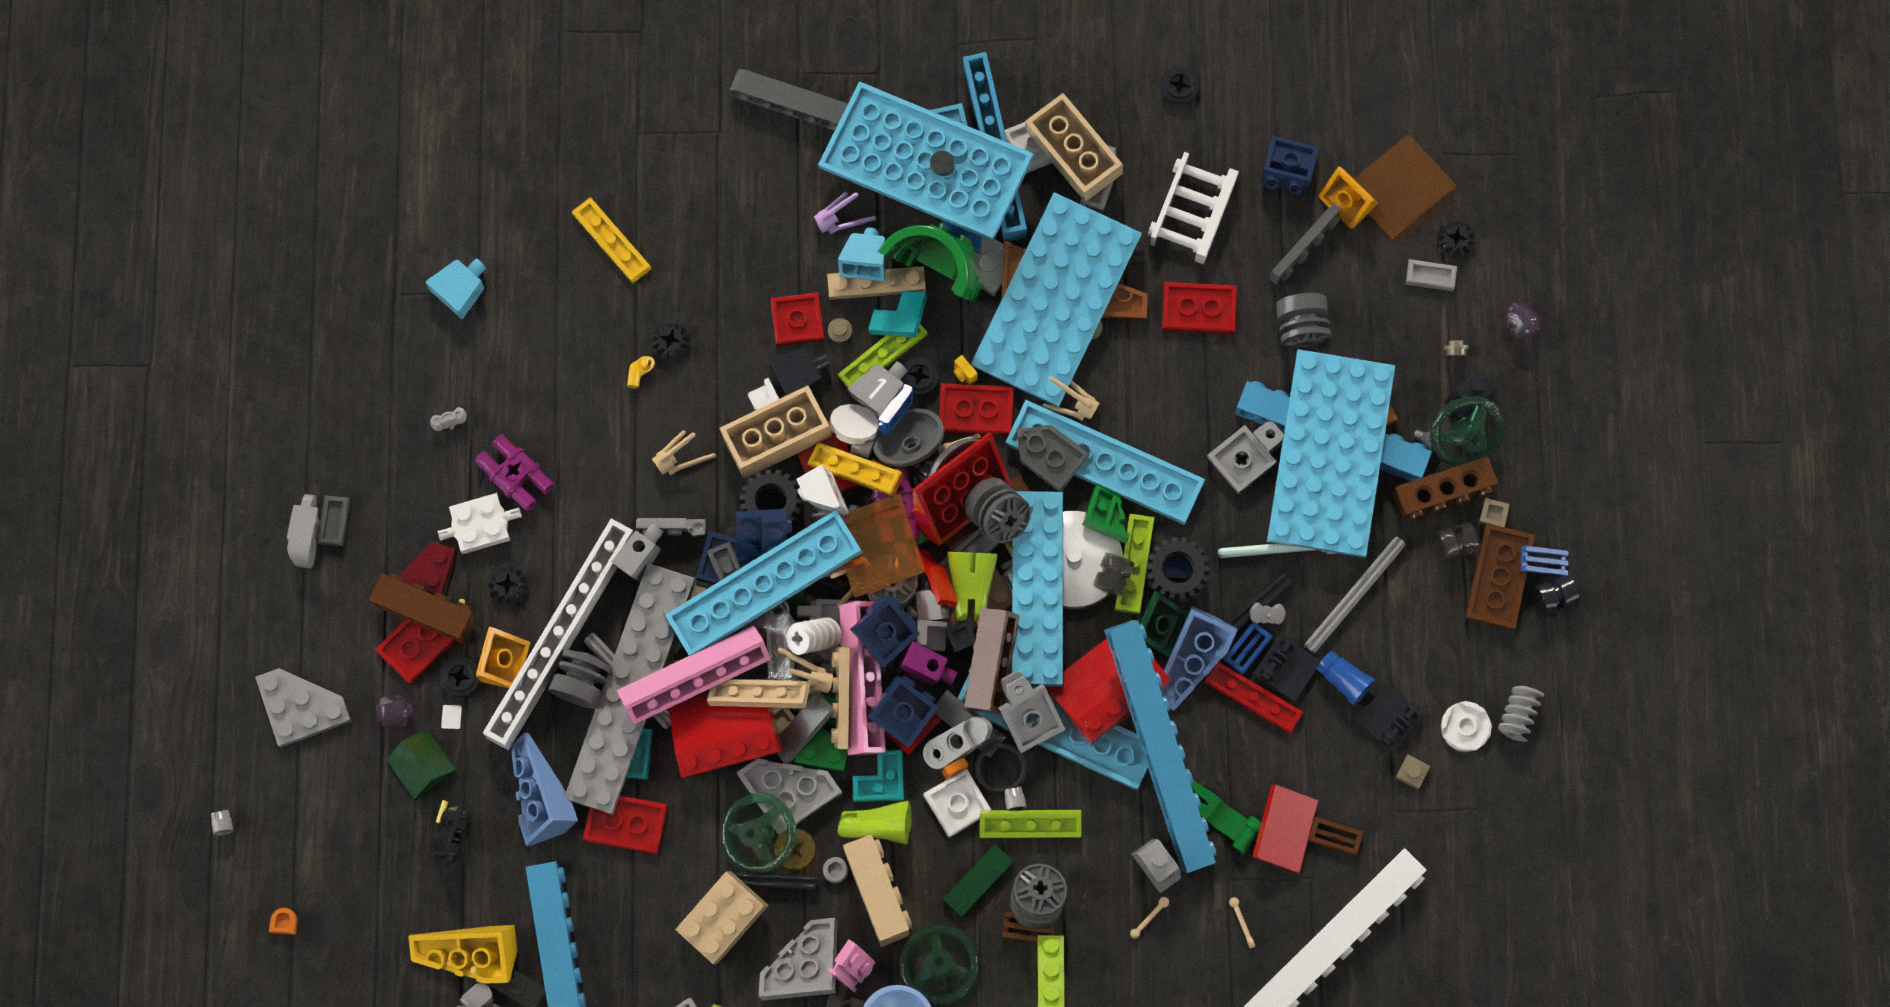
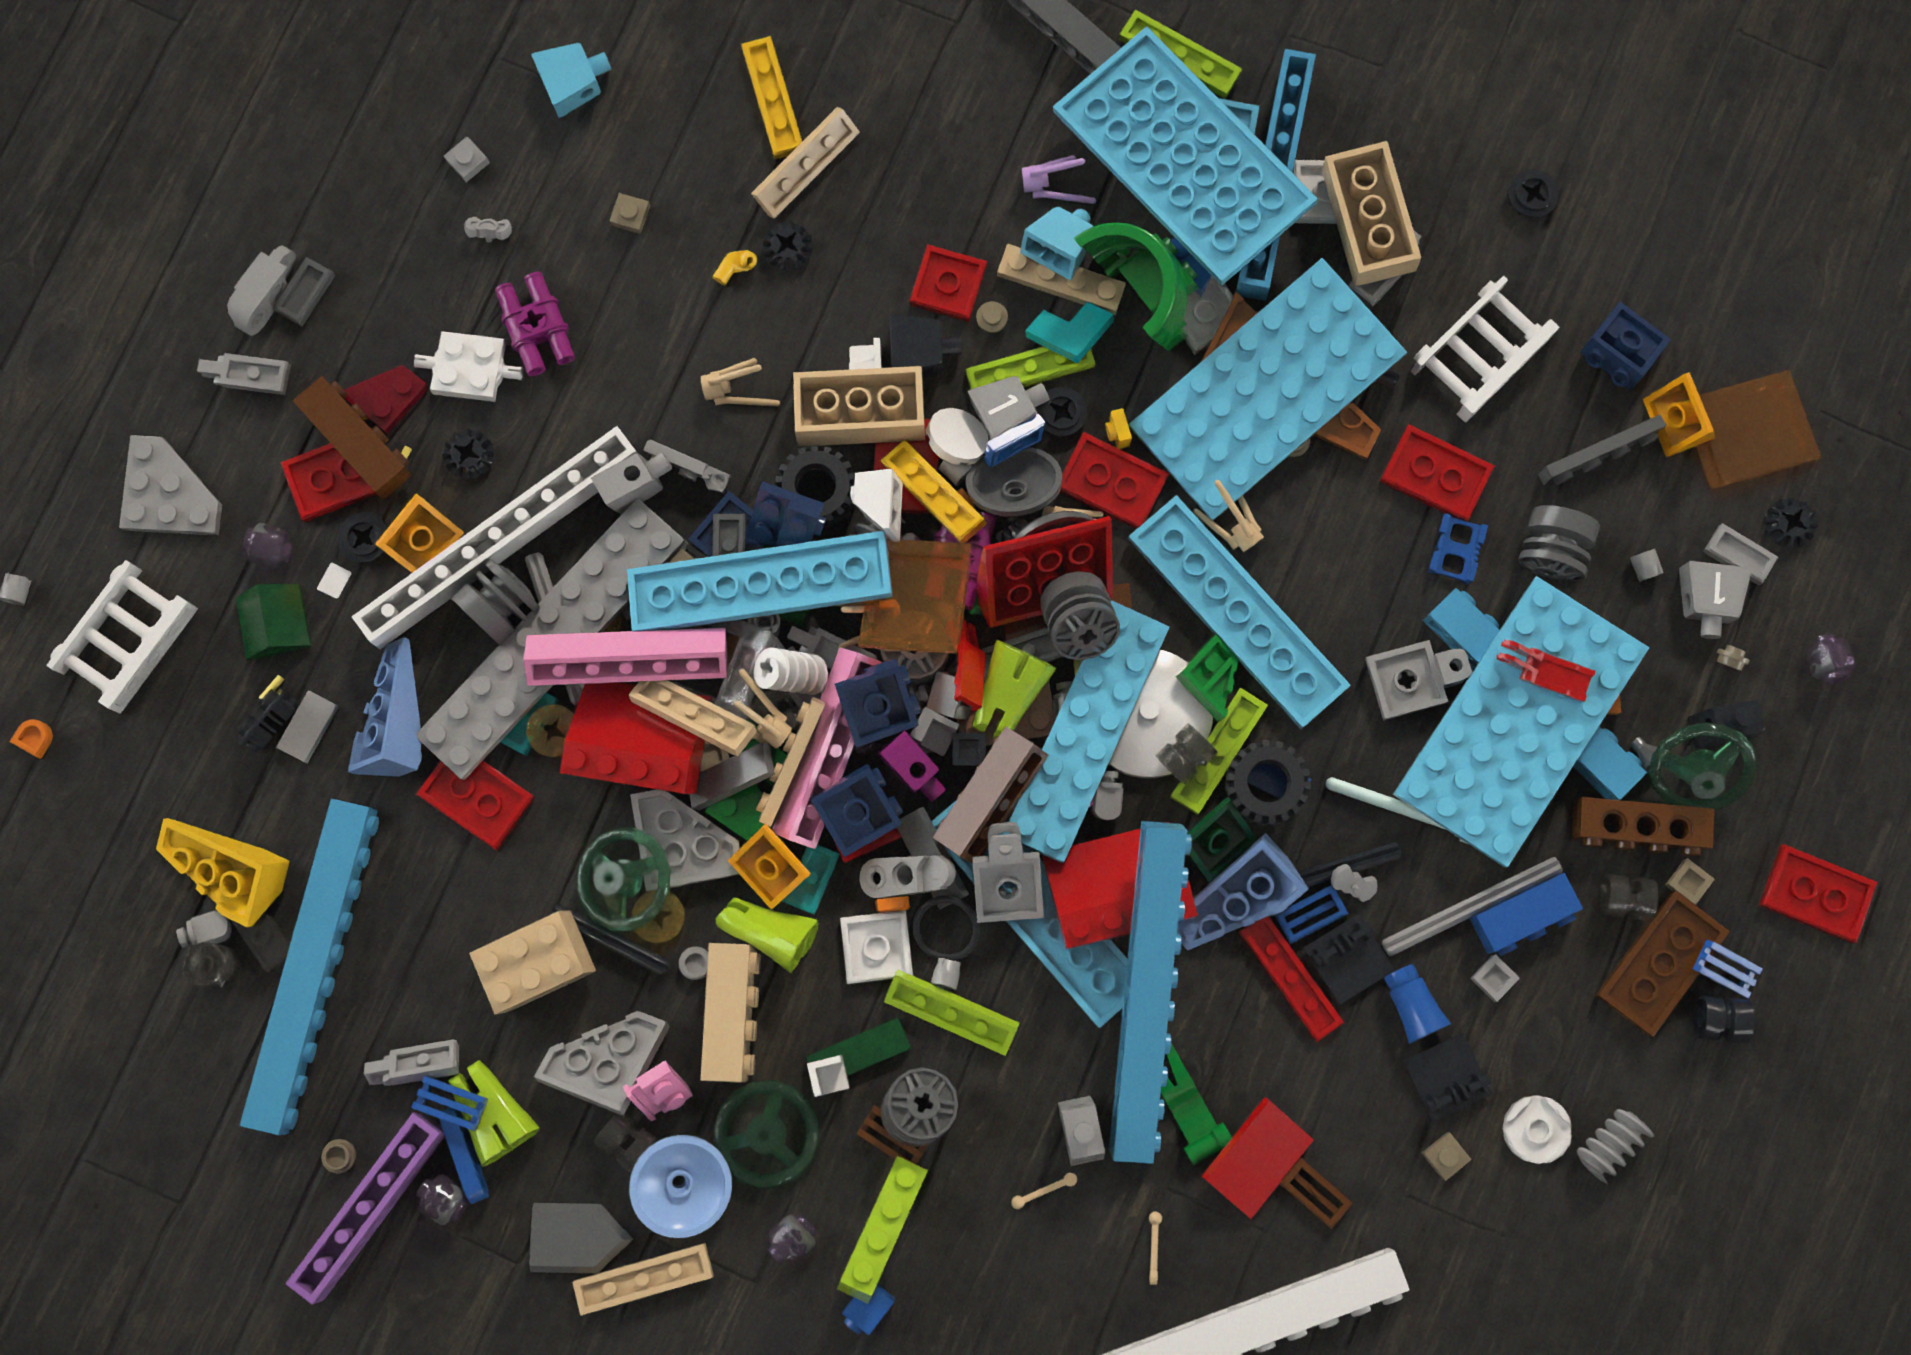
camera: 25 degrees right, 5 degrees up
pearl dark grey tile [930,151,955,176] -> none
dark grey tile [1017,425,1090,492] -> none
none -> white fence [46,560,198,714]
none -> light grey hinge [197,353,291,395]
none -> light grey tile [276,690,339,763]
none -> light grey plate [444,136,490,182]
none -> clear yellow gear [526,704,574,757]
none -> dark tan plate [610,193,650,234]
none -> light orange slope [728,824,811,910]
none -> tan plate [751,107,860,219]
none -> white panel [807,1055,850,1097]
none -> light grey arm [1090,770,1123,820]
none -> lime plate [1119,9,1242,99]
none -> blue piece [1428,513,1488,584]
none -> blue brick [1469,873,1583,956]
none -> light grey plate [1470,954,1520,1002]
none -> red arm [1496,639,1596,702]
none -> light grey hose [1630,549,1664,582]
none -> light grey torso [1679,561,1751,639]
none -> red tile [1758,844,1878,944]

